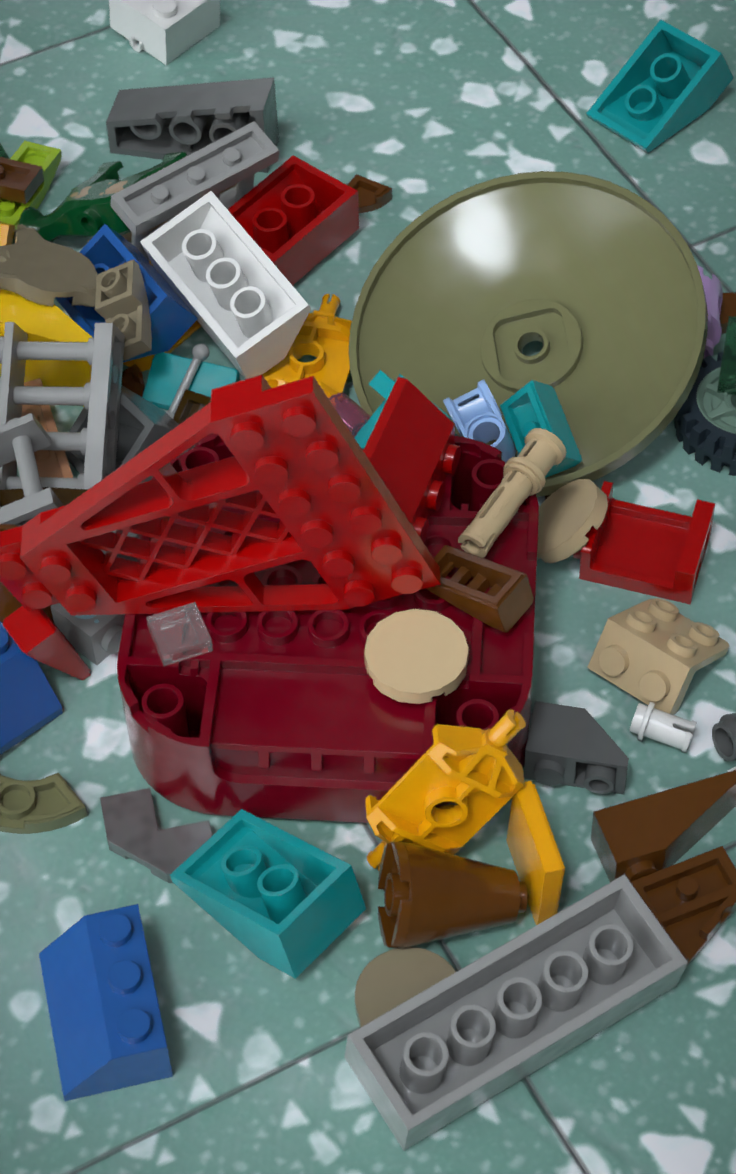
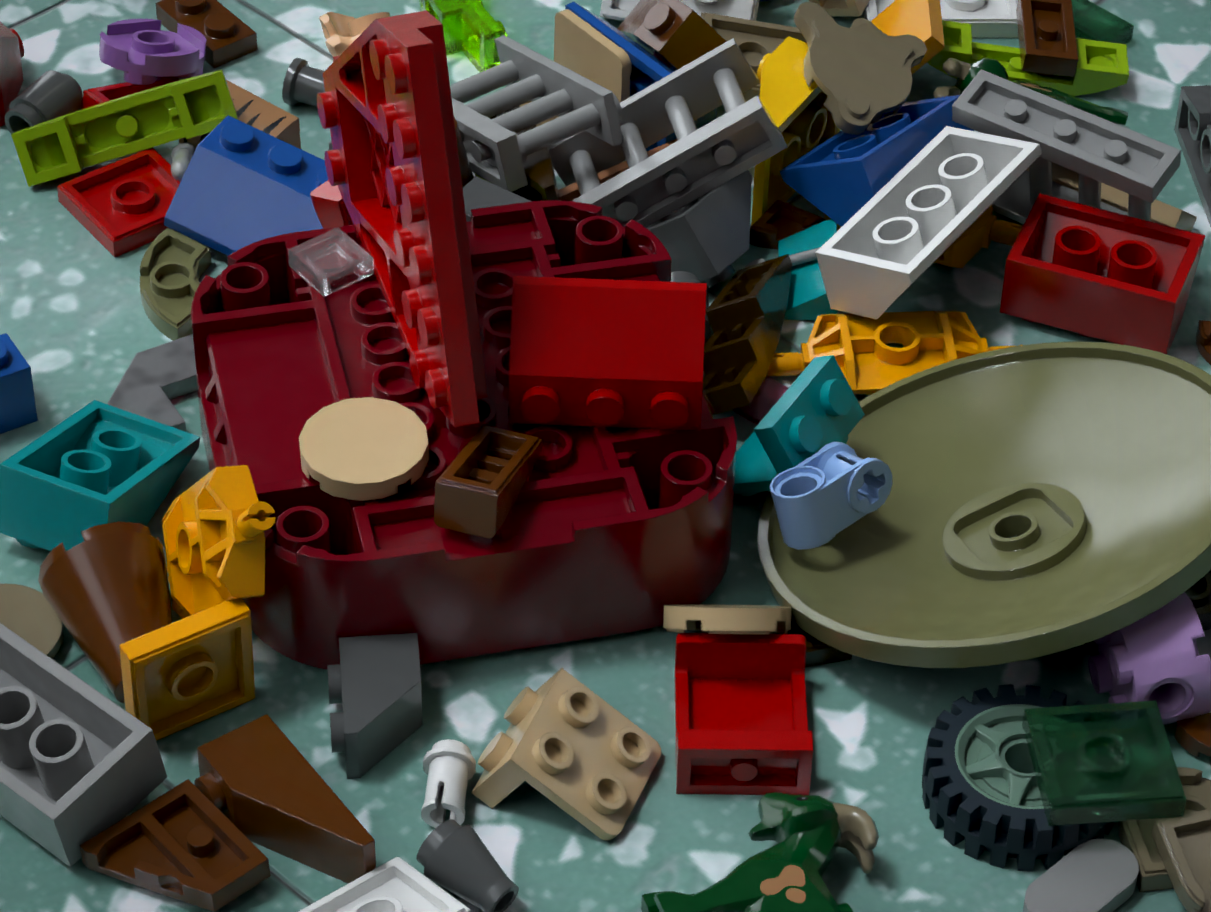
camera: 70 degrees right, 10 degrees down
dark tan slope [95,259,152,361] -> none
tan pin [458,428,567,558] -> none
teal slope [500,380,582,478] -> none

